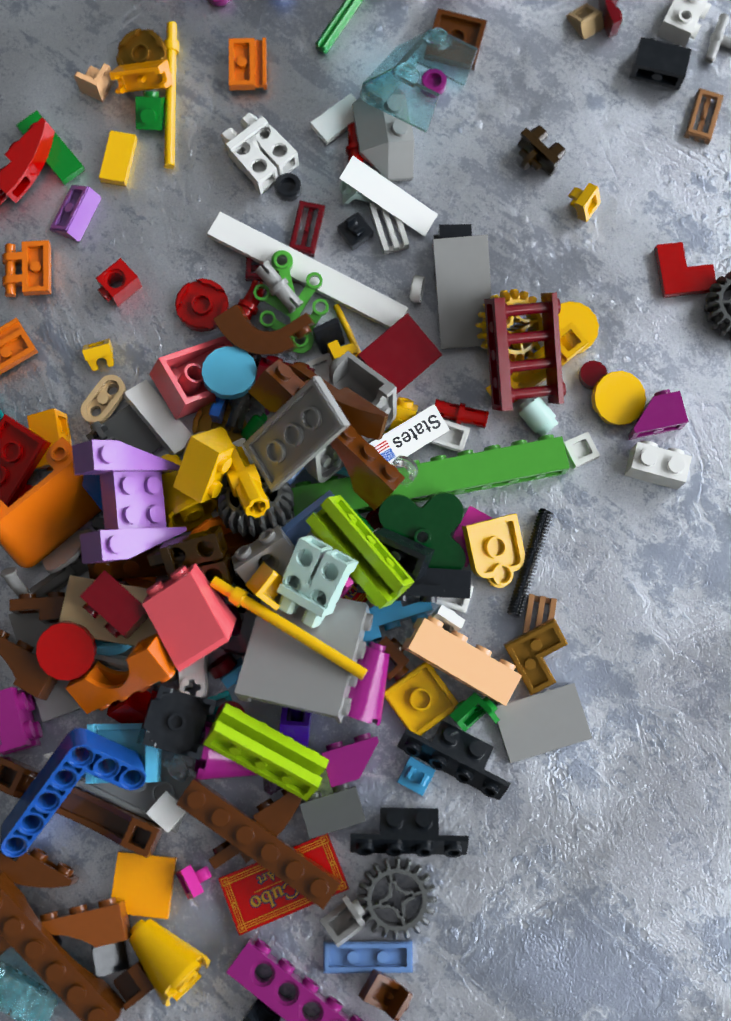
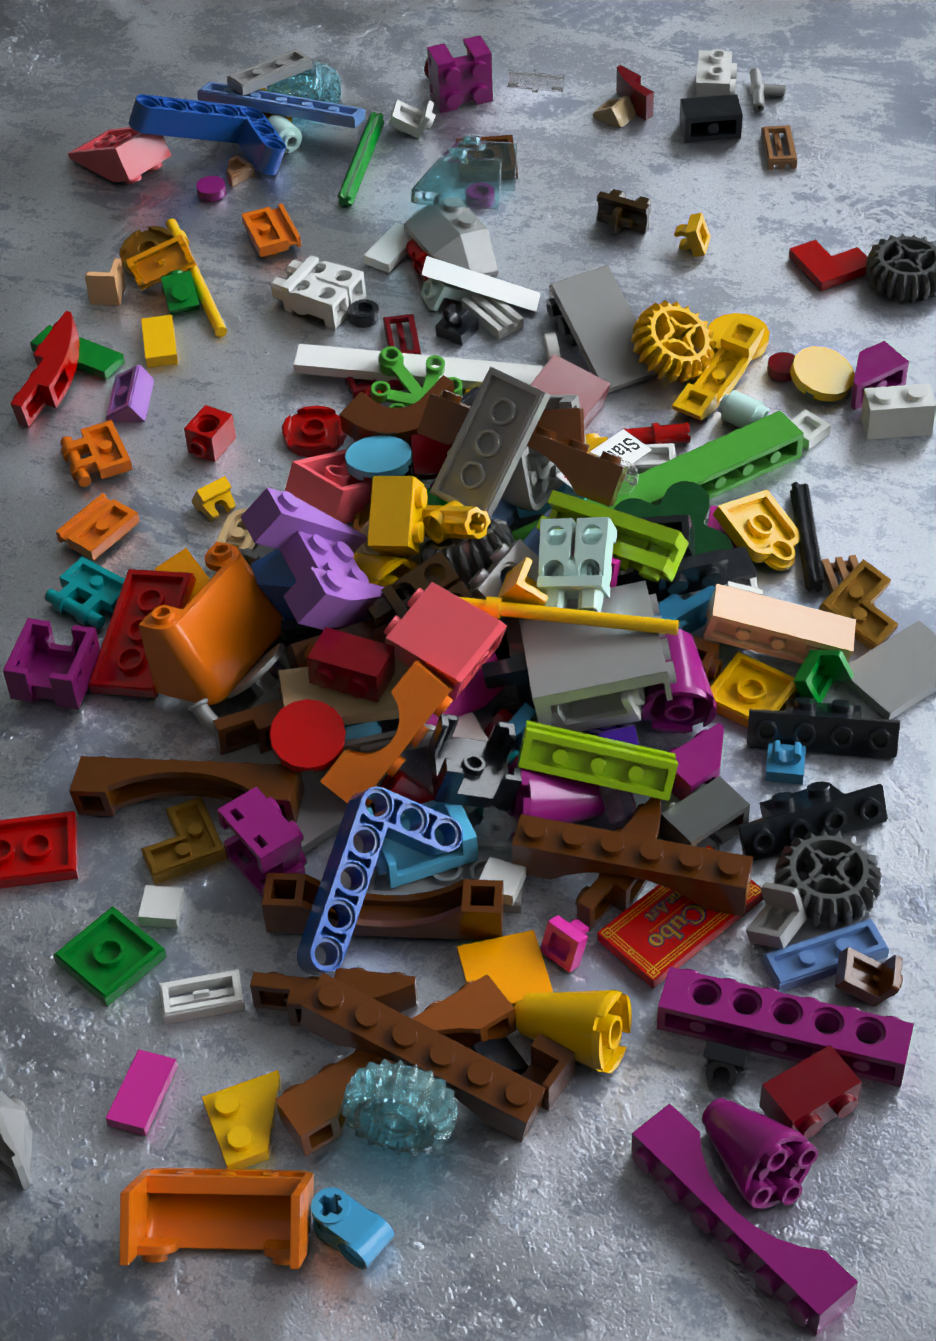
camera: 15 degrees left, 30 degrees down
light grey pin [255,260,304,314] -> none
dark red fence [484,292,566,411] -> none

